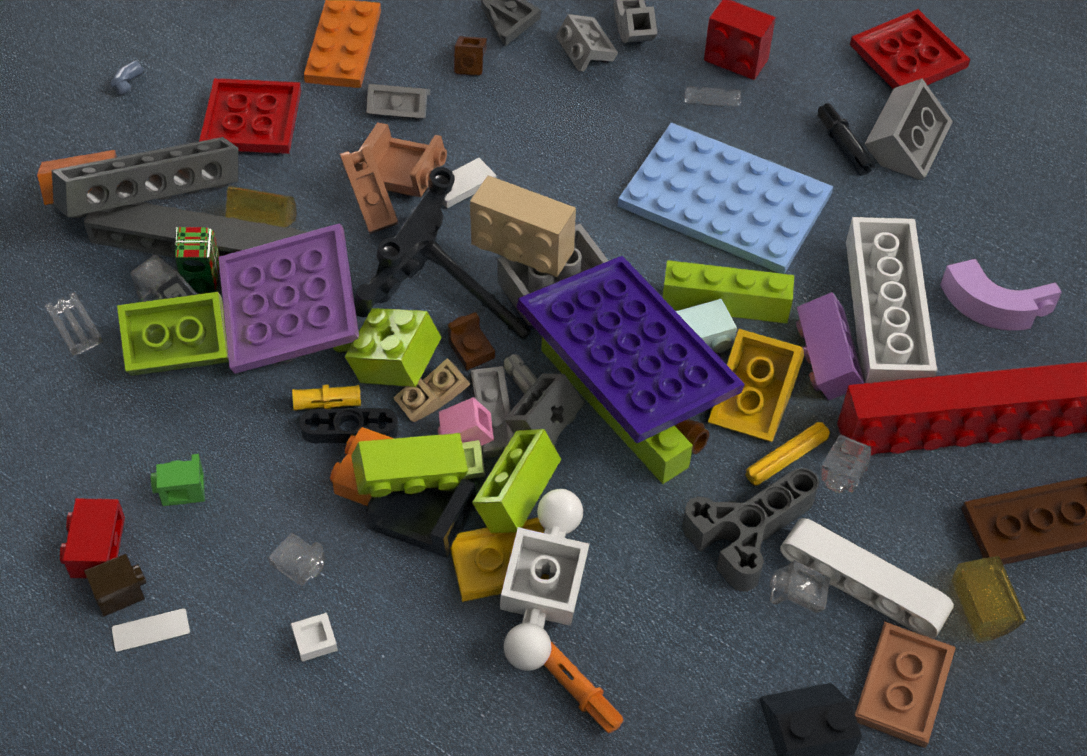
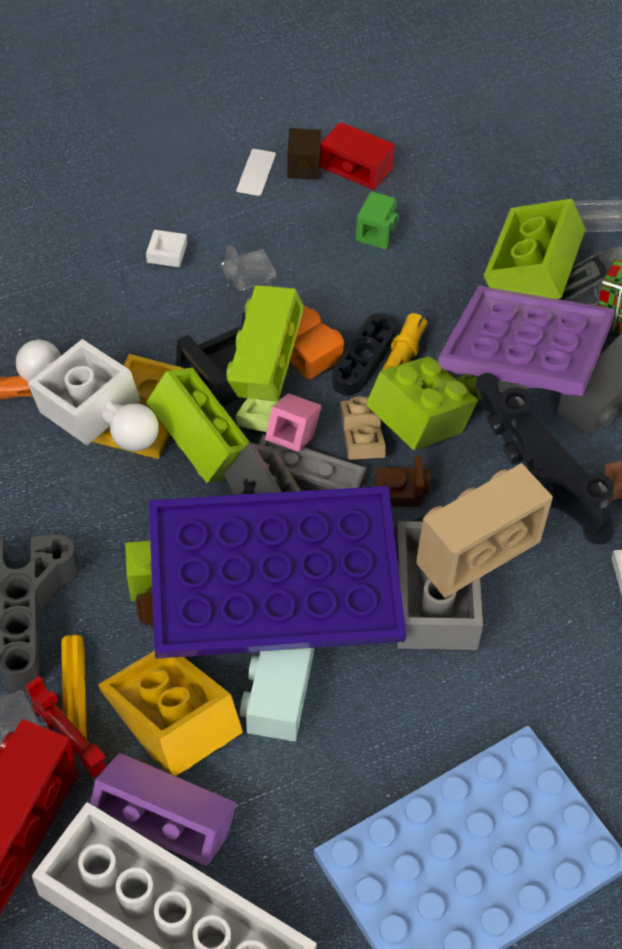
camera: 120 degrees right, 0 degrees up
lime brick [662,260,794,323] -> none
none -> red bar [25,676,107,779]

